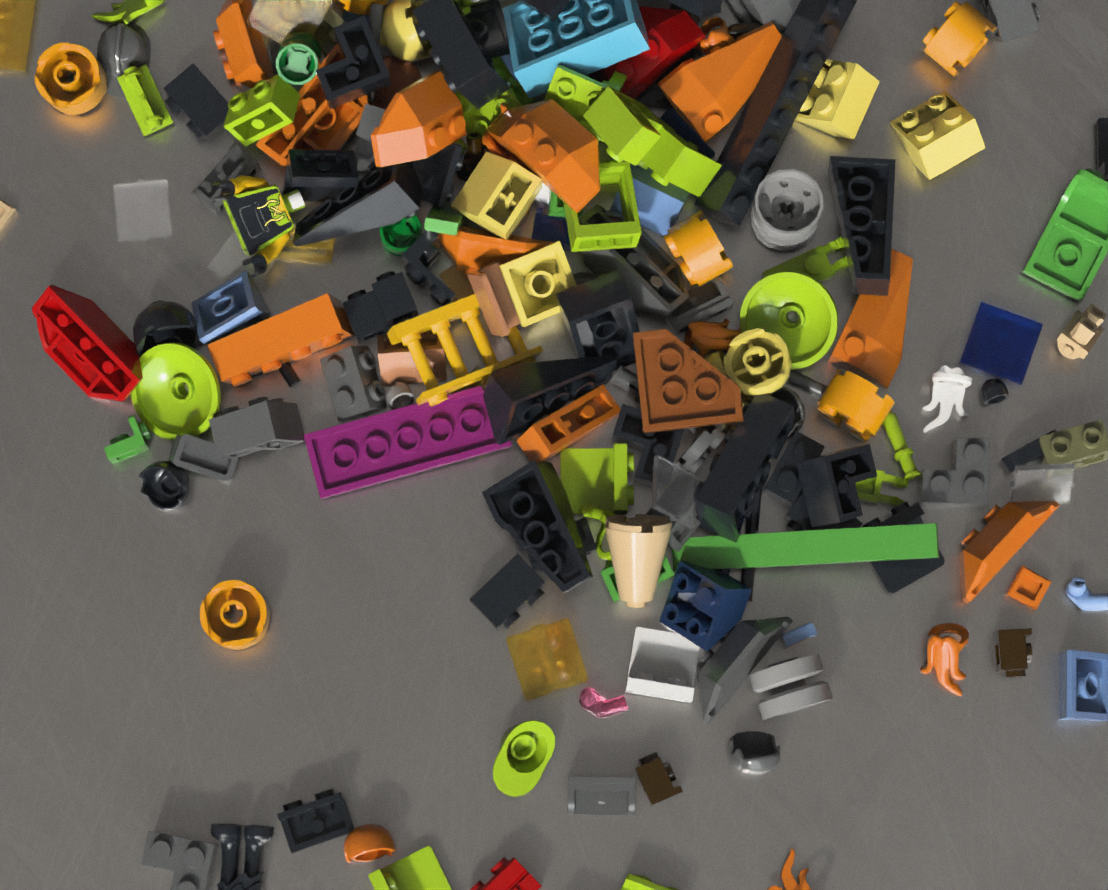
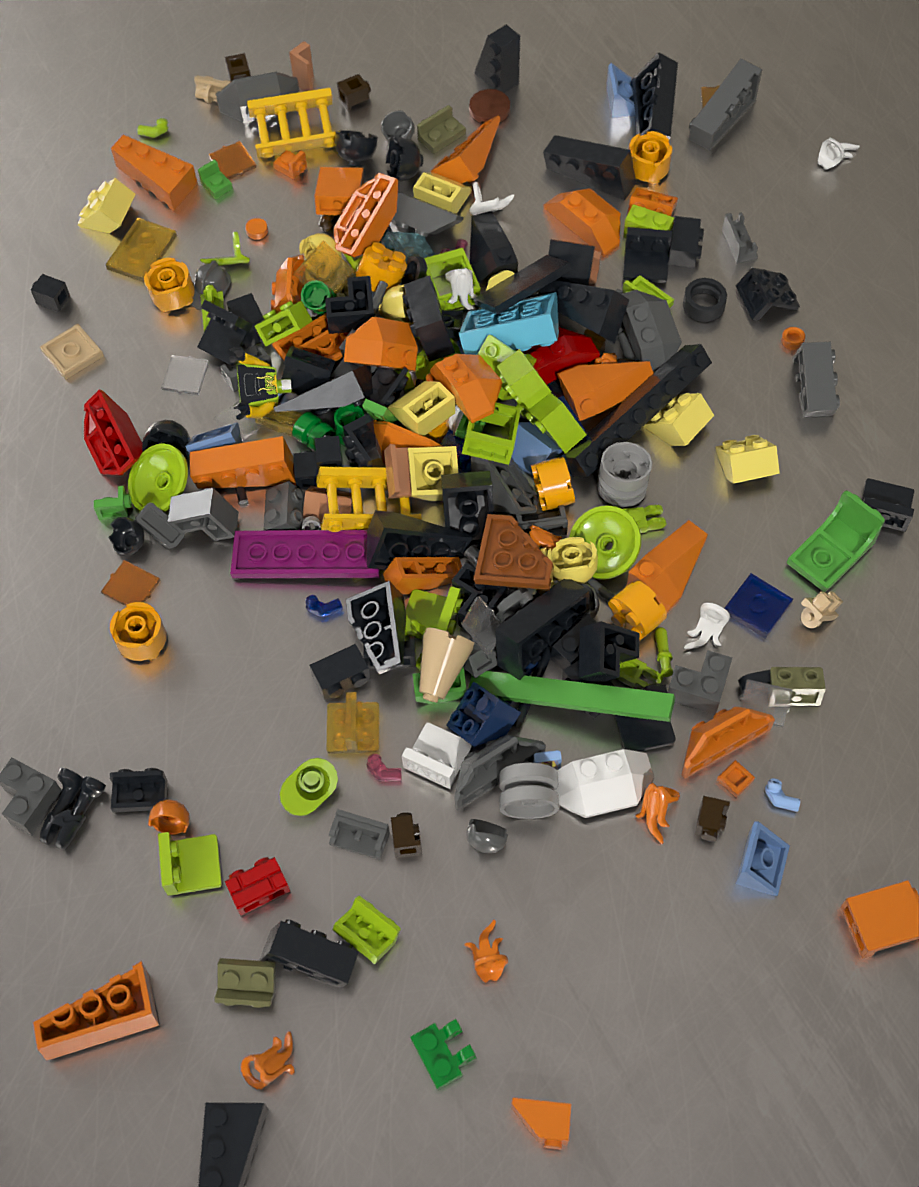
camera: 20 degrees right, 20 degrees down
black wedge [828,156,896,296] -> none
light orange brick [922,1,997,77] -> none
black hinge [981,378,1010,405] -> none
none -> clear orange piece [101,560,160,606]
none -> black bracket [197,299,253,365]
none -> green wheel [292,412,337,452]
none -> clear blue arm [305,595,343,617]
none -> white wedge [554,749,654,818]

